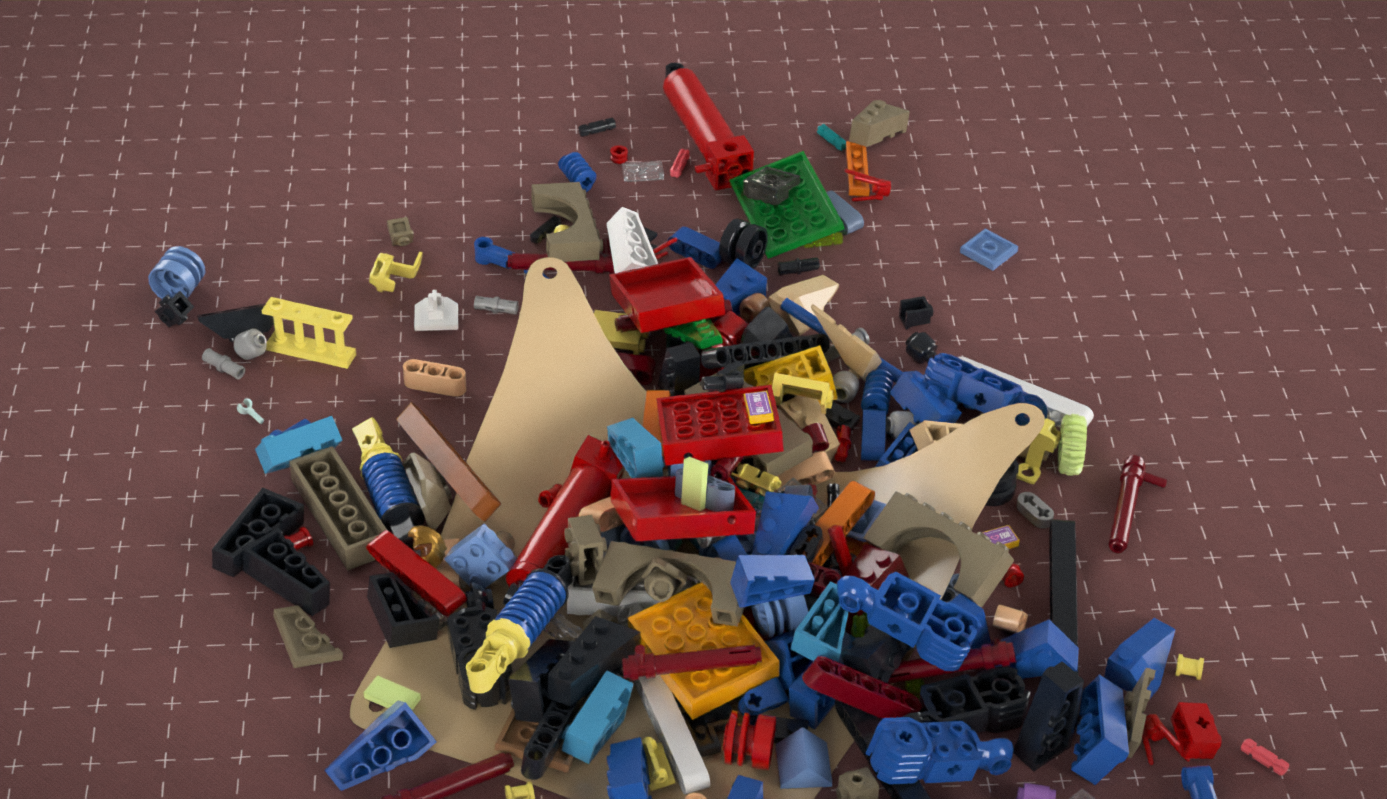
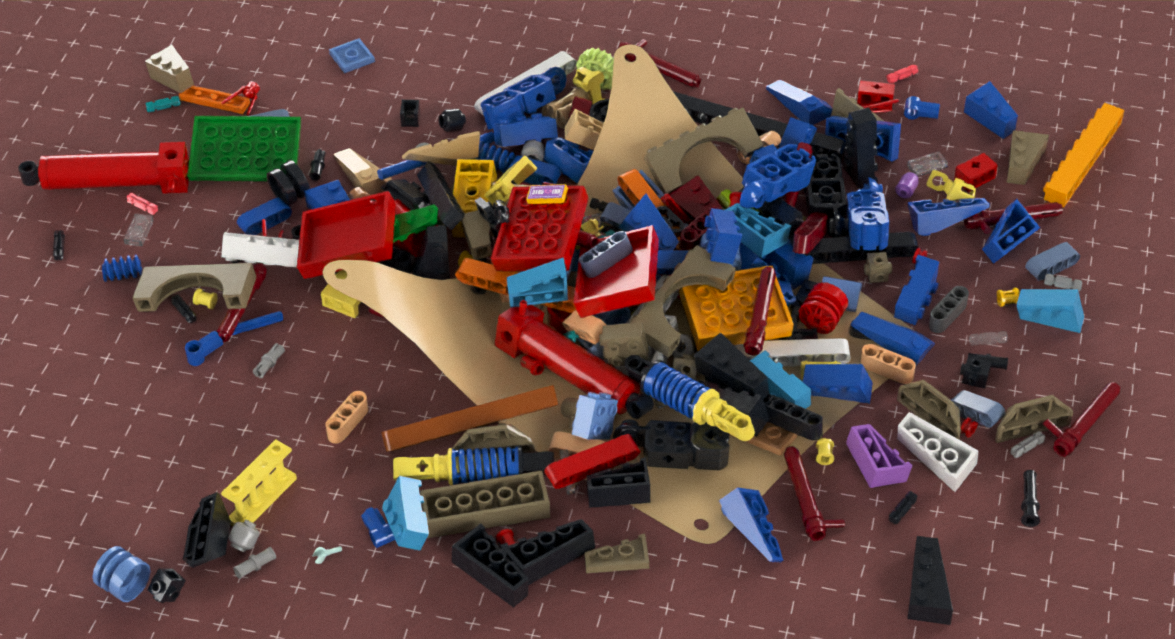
camera: 70 degrees left, 5 degrees up
yellowish green tile [364,675,421,710] -> none
light yellow piece [369,252,423,292] -> none
dark tan bracket [387,217,414,246] -> none
pearl gold hair [408,525,447,569] -> none
white piece [414,290,458,331] -> none
red bush [610,145,628,164] -> none
dark tan piece [641,558,688,602] -> none
yellowish green tile [681,457,708,511] -> none
clear smoke plate [743,166,800,205] -> none
light yellow bush [1175,654,1204,680] -> none

